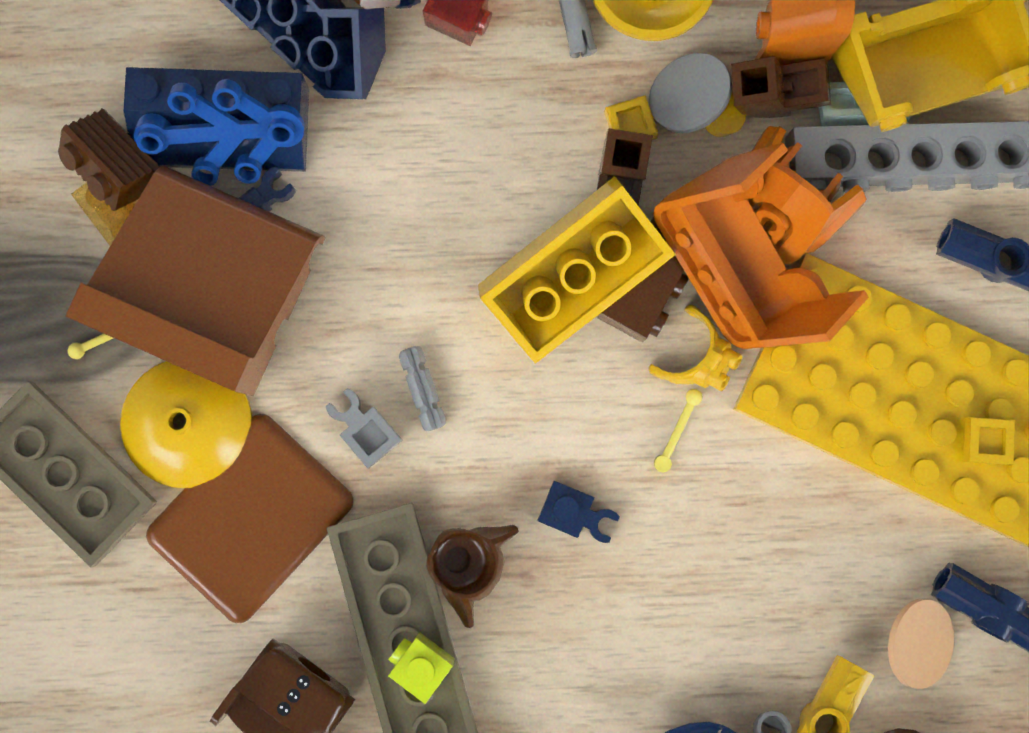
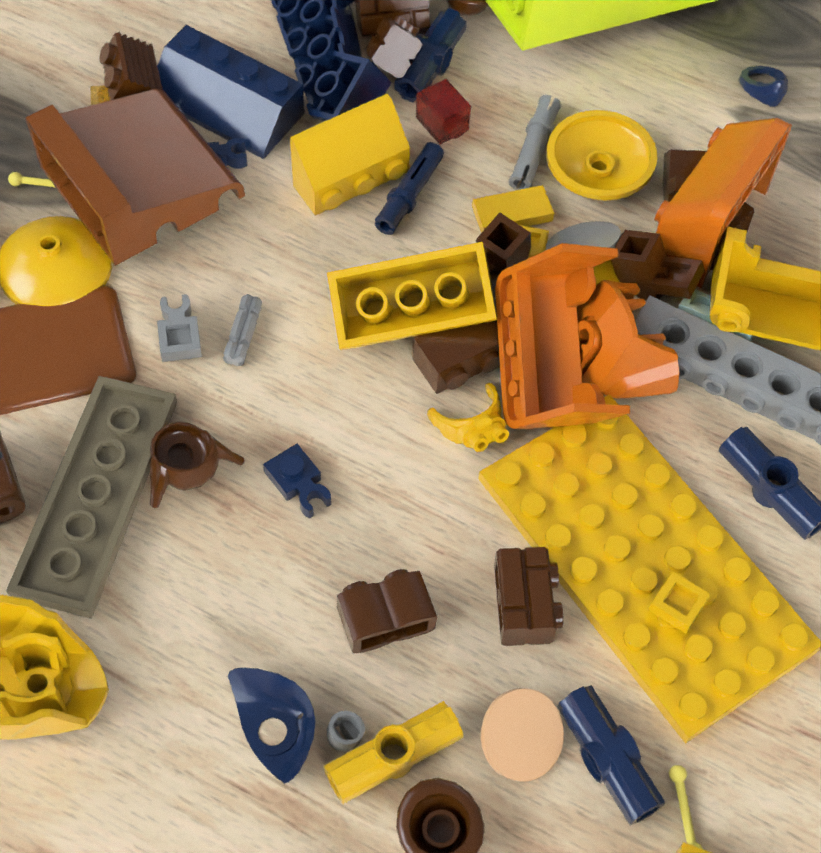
camera: 35 degrees right, 25 degrees down
blue plant [134,79,305,186] -> none
neon yellow brick [388,632,455,704] -> none
light yellow hinge [654,389,703,472] -> none
none -> yellow slope [290,93,410,216]
none -> reddish brown brick [337,569,437,654]
none -> dark blue pin [375,142,444,235]
none -> yellow tile [472,185,554,233]
none -> reddish brown brick [494,547,563,646]

